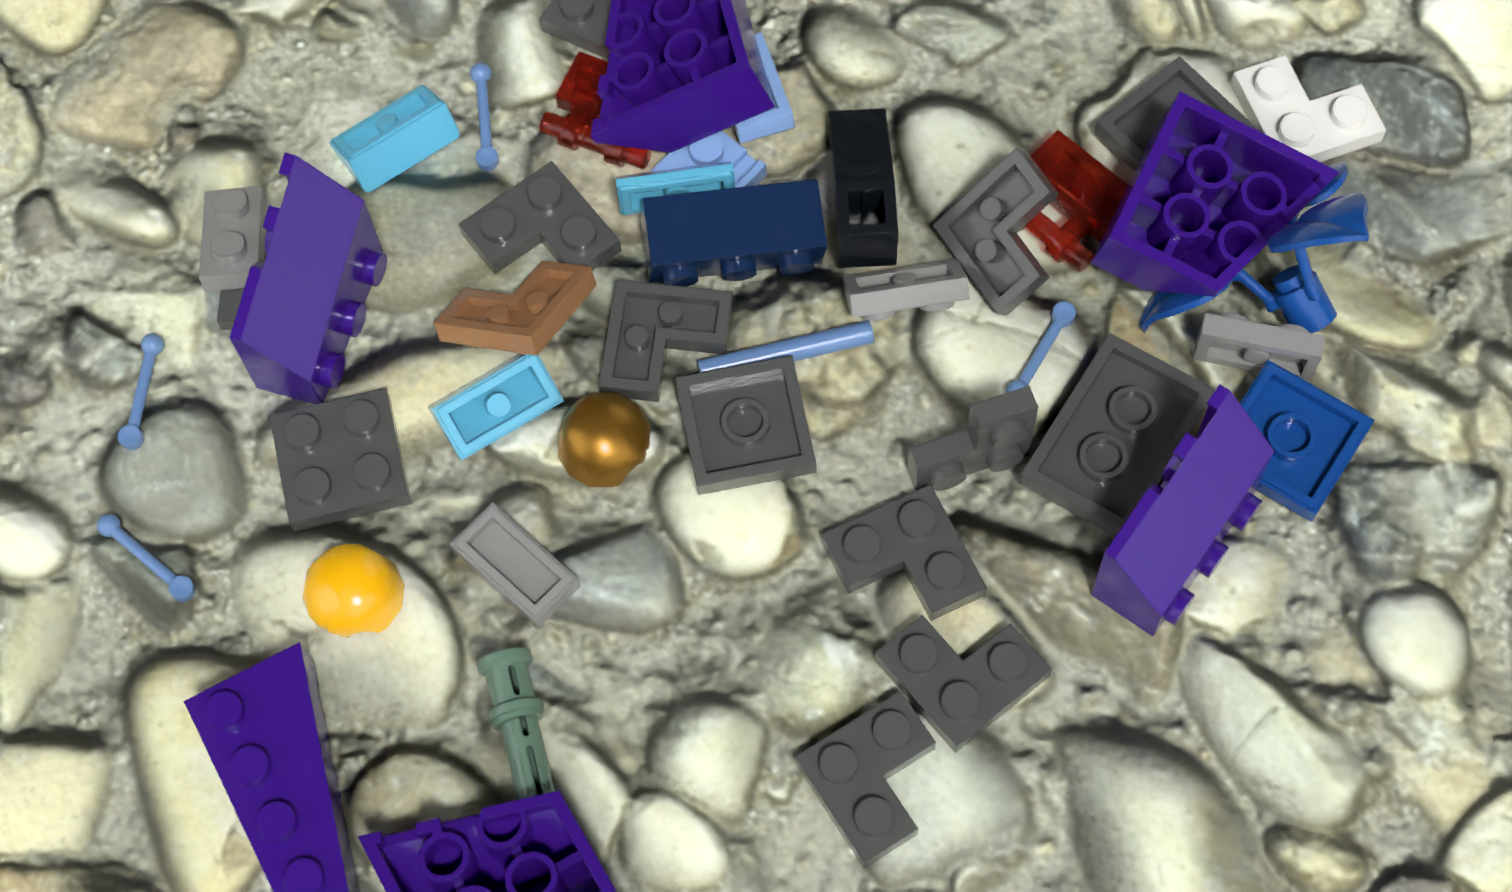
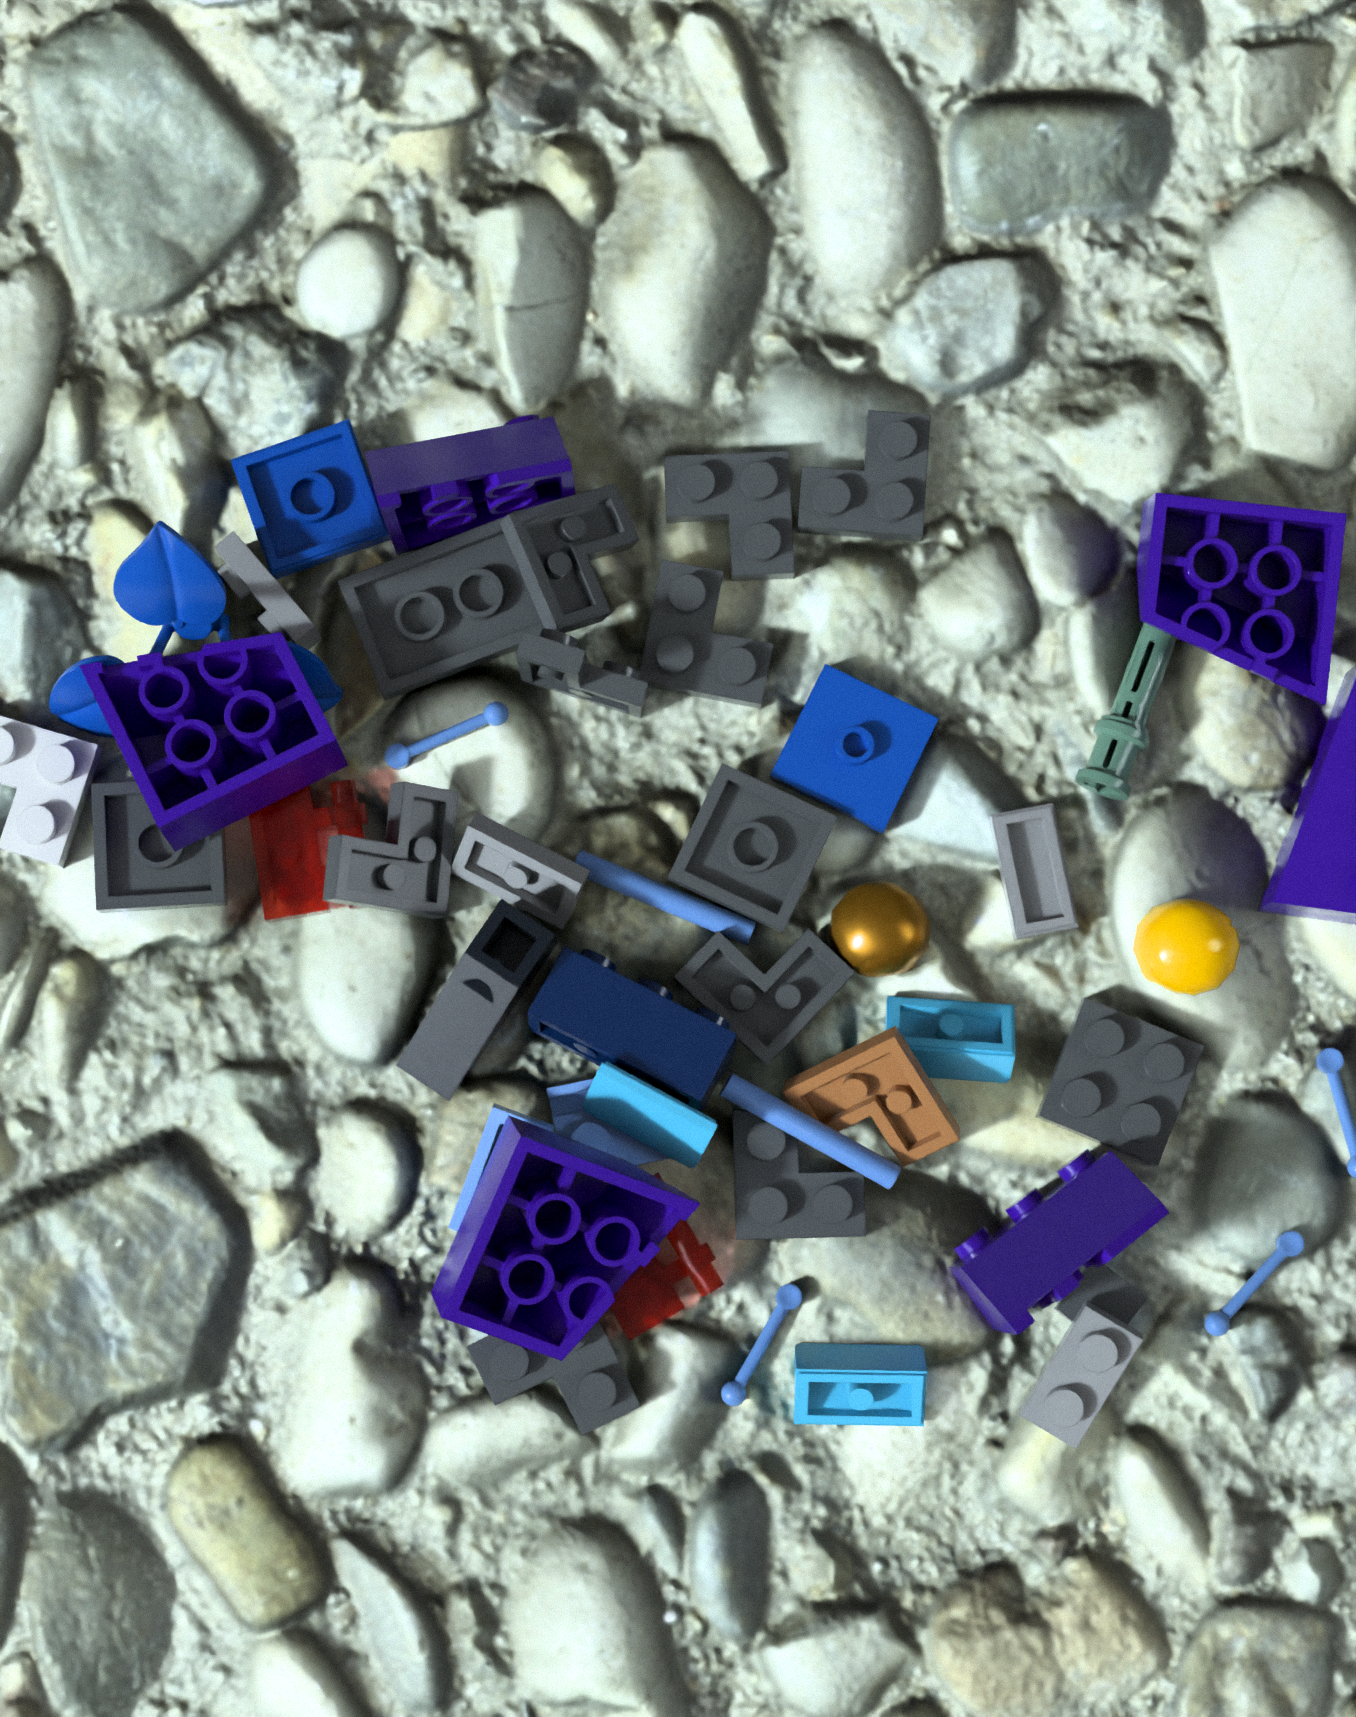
camera: 150 degrees left, 15 degrees up
none -> dark grey plate [500,483,640,633]
none -> medium blue bar [719,1073,901,1190]
none -> blue plate [769,664,939,834]

